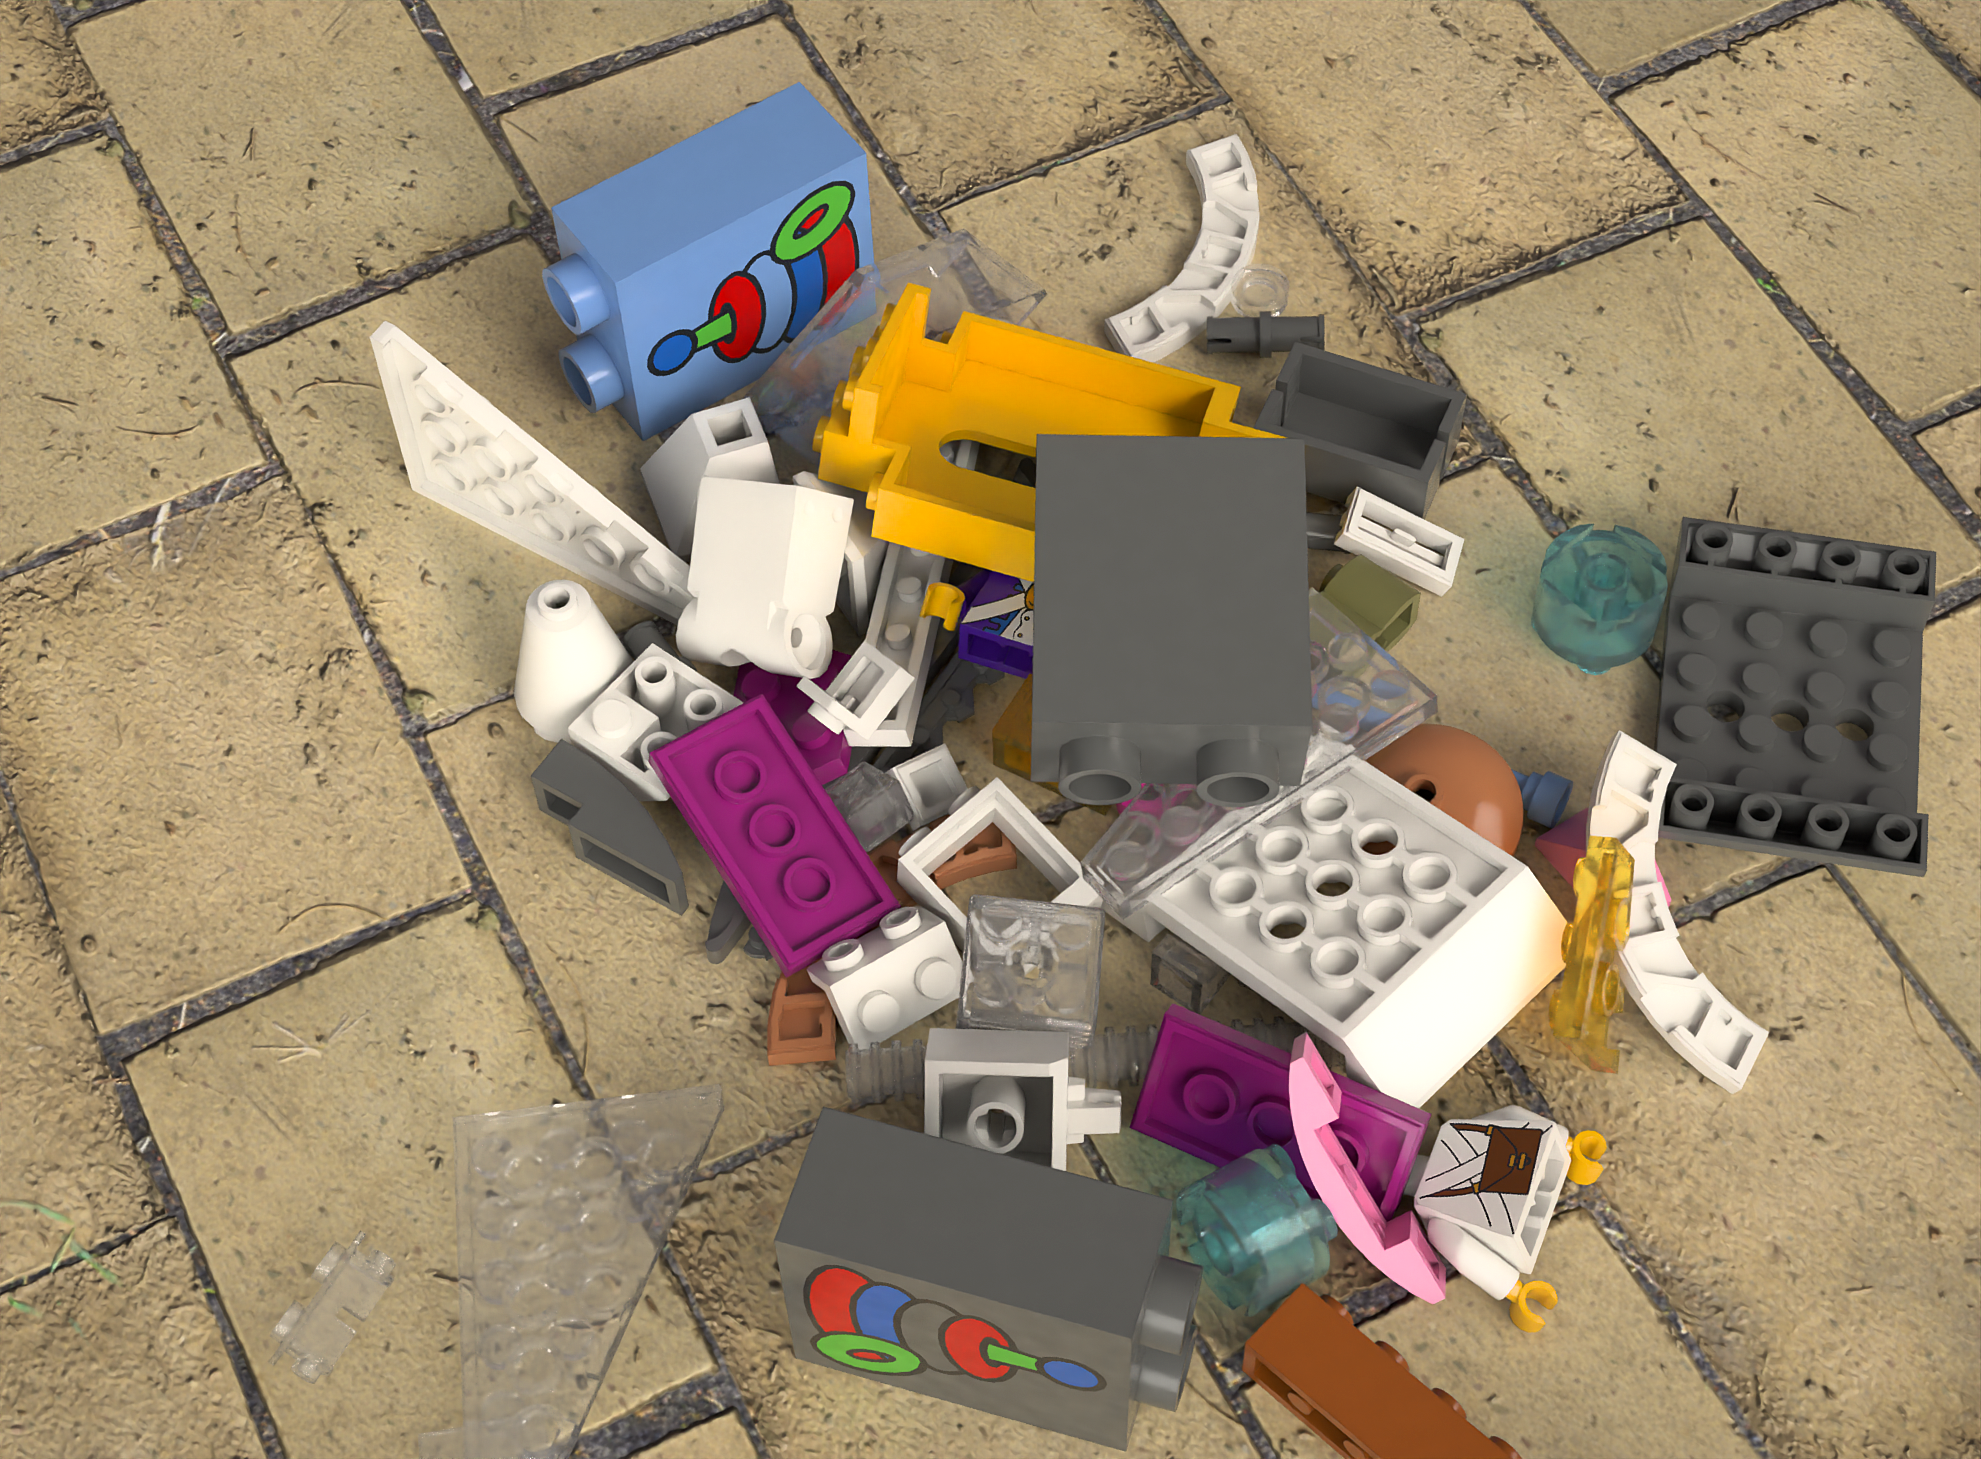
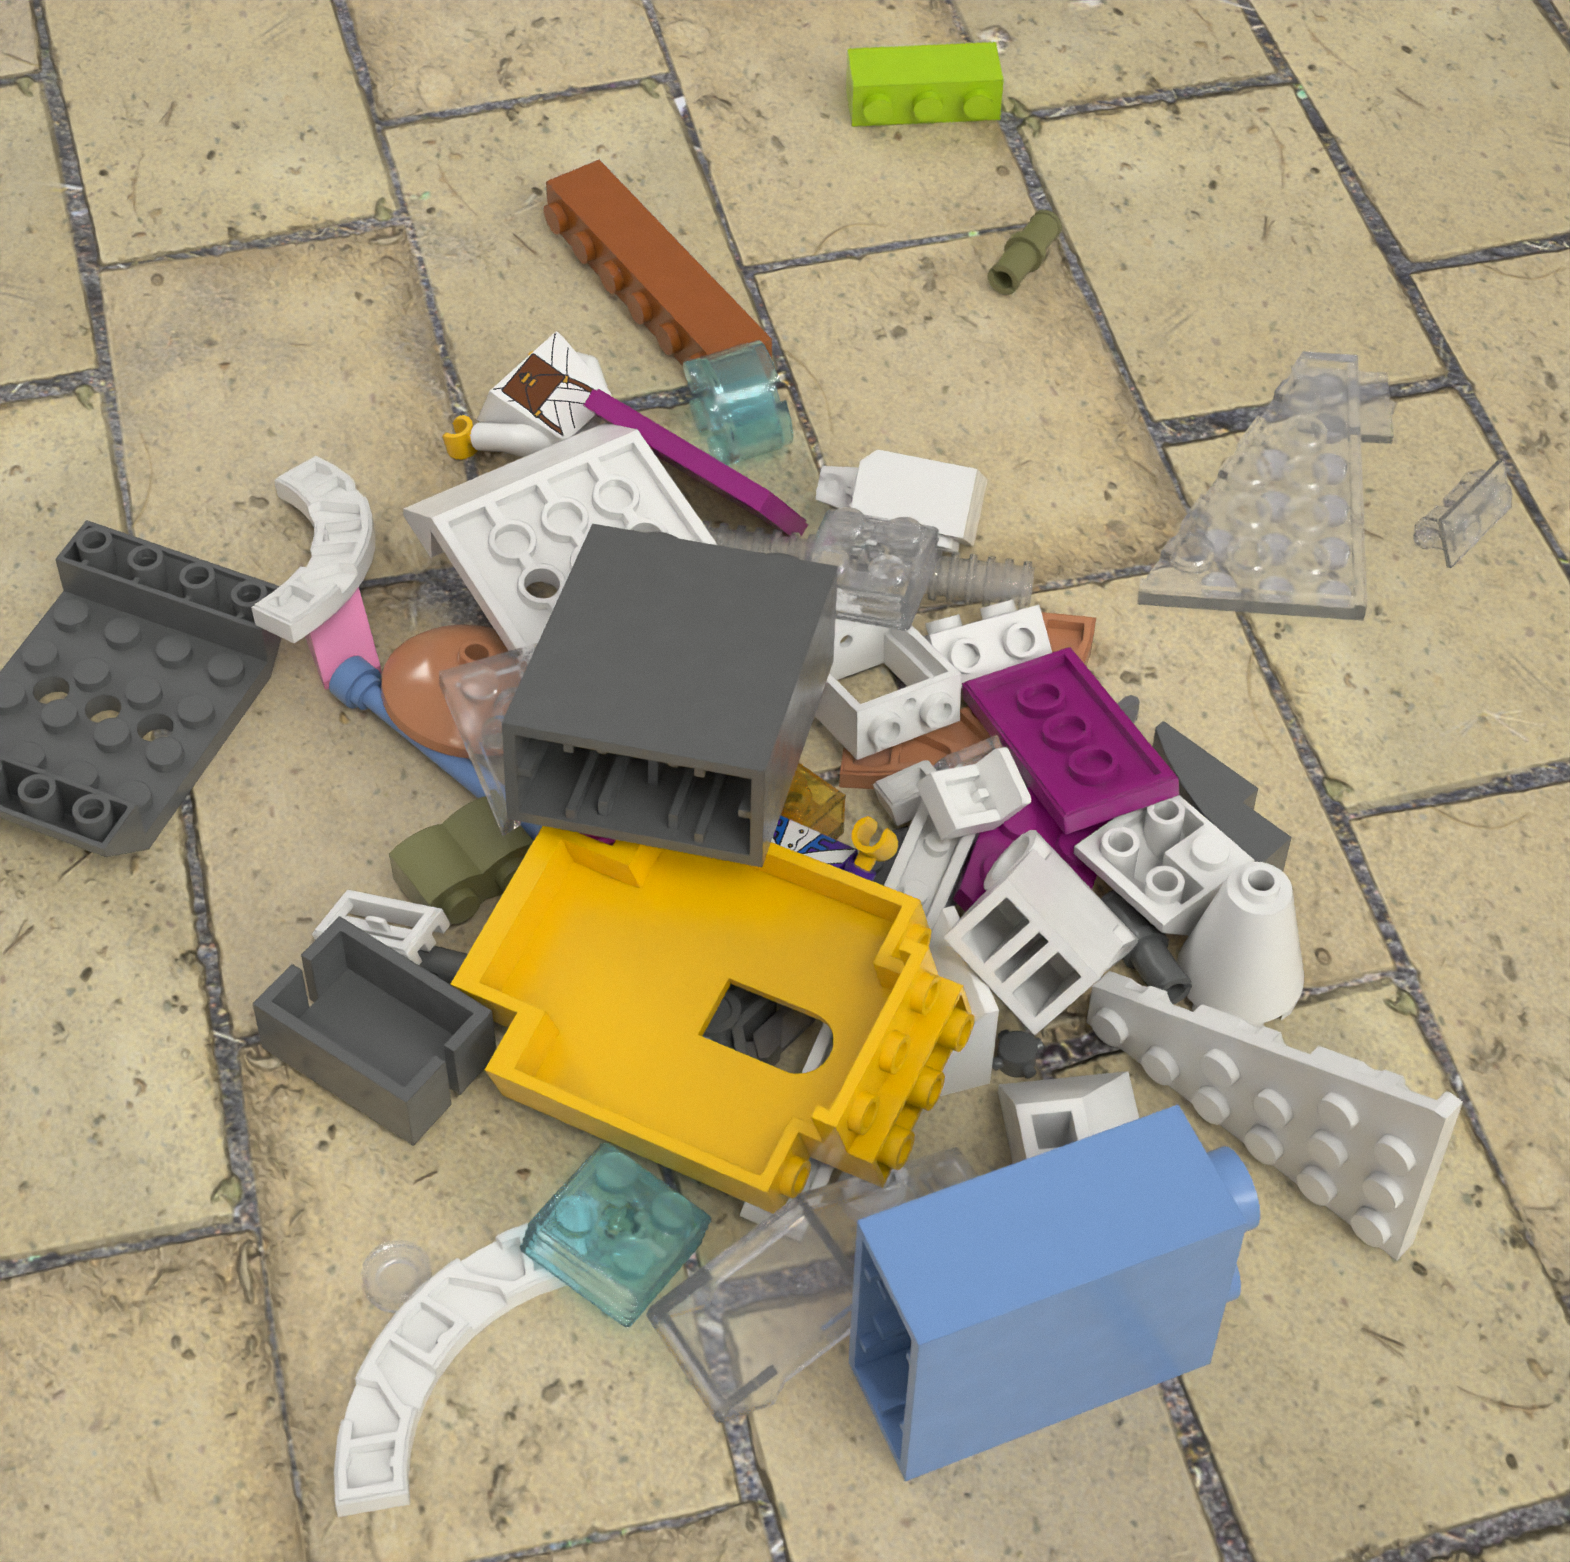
camera: 170 degrees left, 5 degrees down
dark grey brick [774,1107,1203,1452] -> none
dark grey pin [1207,311,1325,358] -> none
bright pink slope [1289,1032,1446,1304] -> none
clear light blue brick [1531,524,1668,675] -> none
clear yellow wing [1548,835,1635,1074] -> none
none -> clear light blue brick [520,1142,712,1327]

